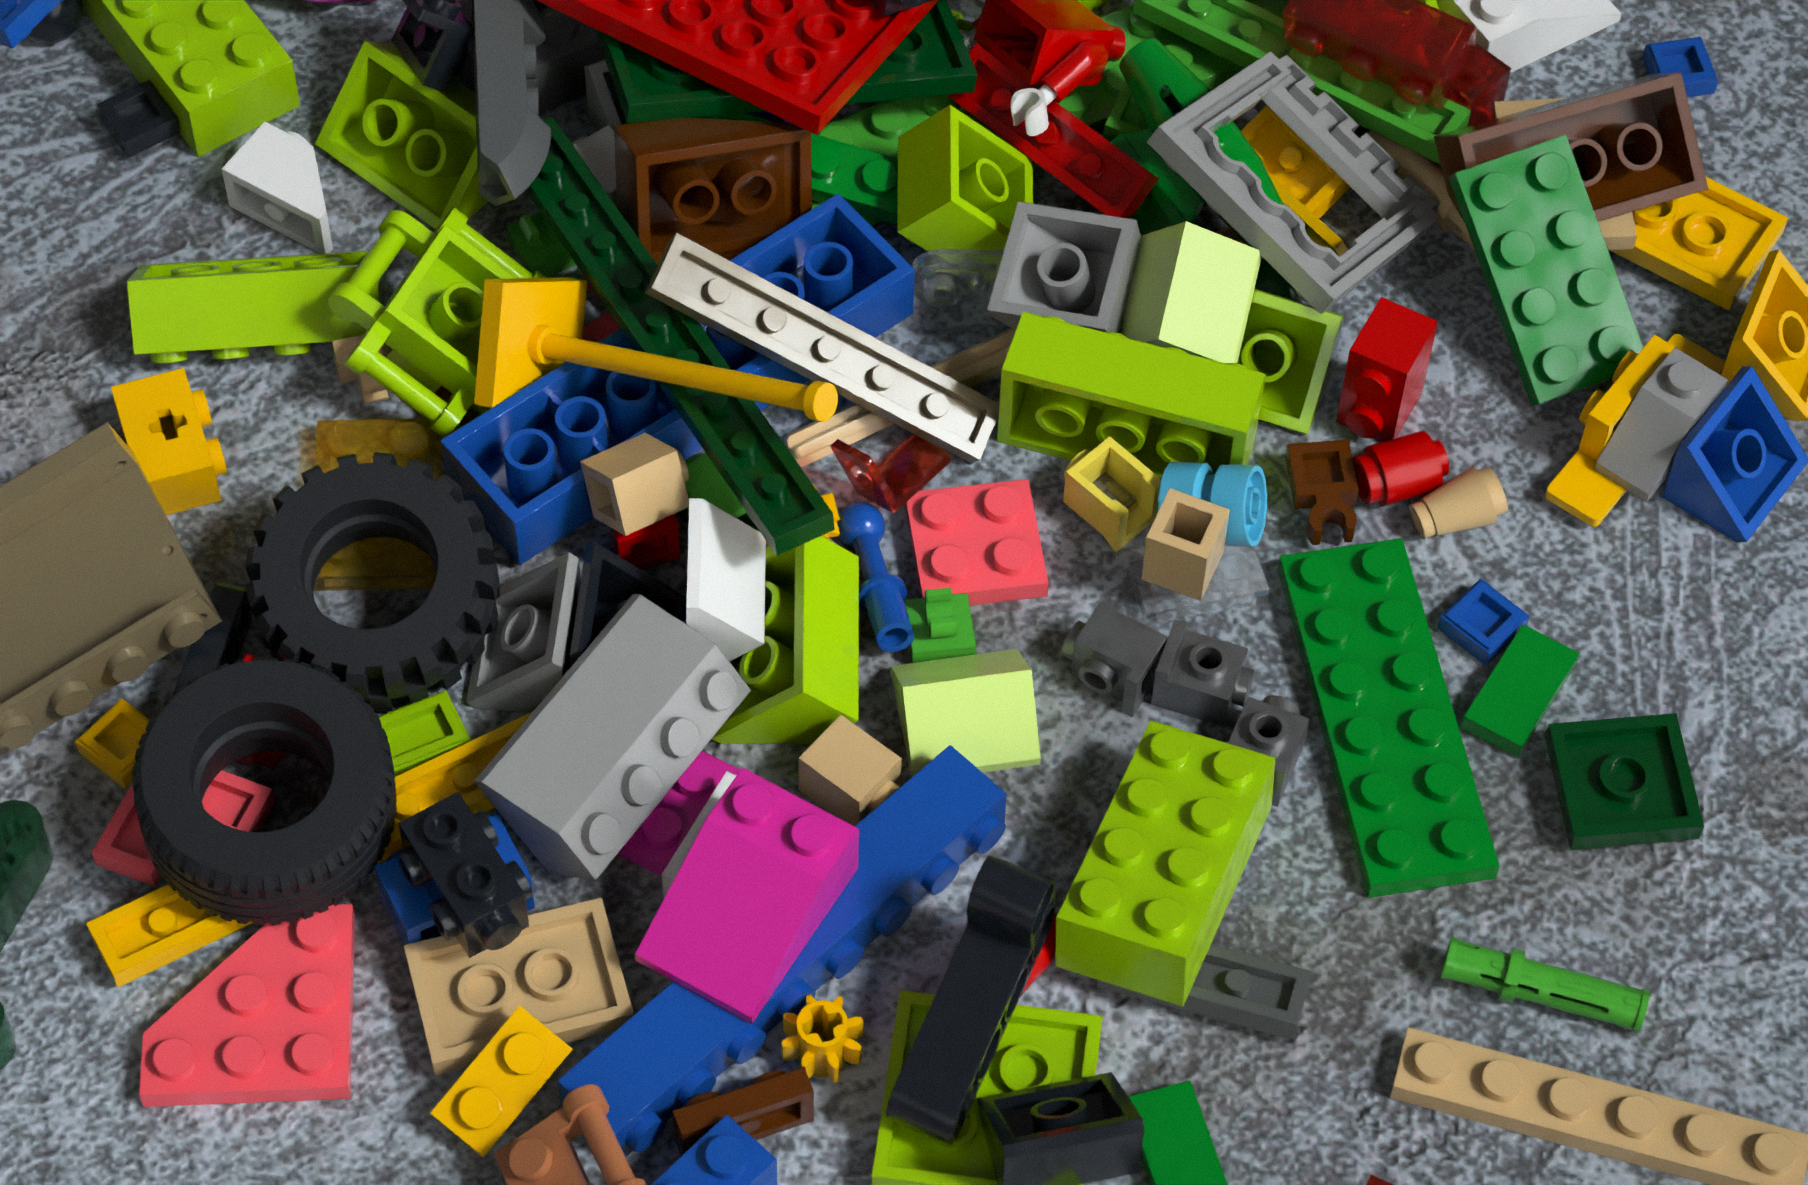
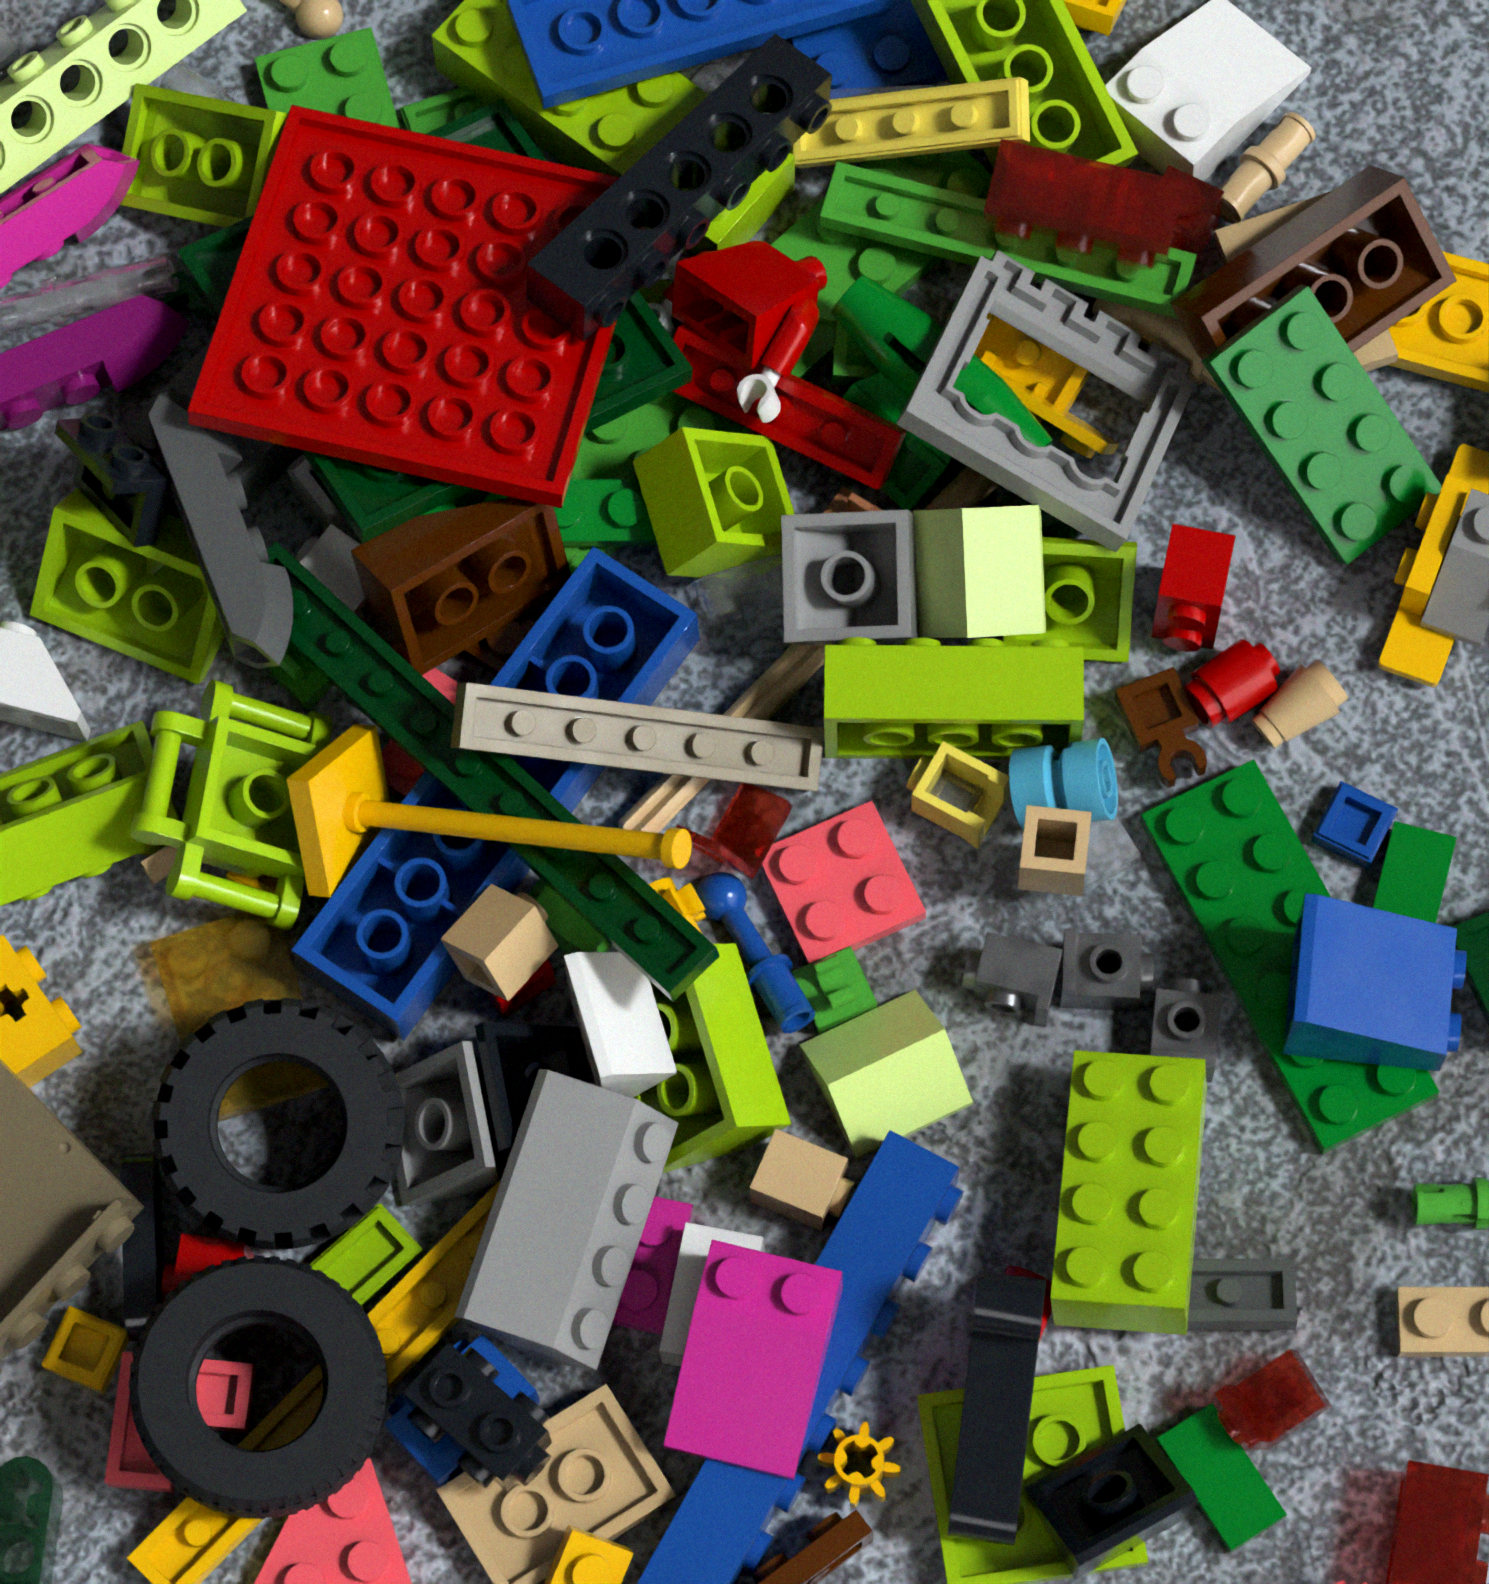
camera: 10 degrees left, 15 degrees up
blue tile [1642,37,1718,97] -> none
none -> tan pin [1209,112,1316,224]
none -> clear red bracket [1215,1349,1332,1450]
none -> blue slope [1283,893,1467,1071]

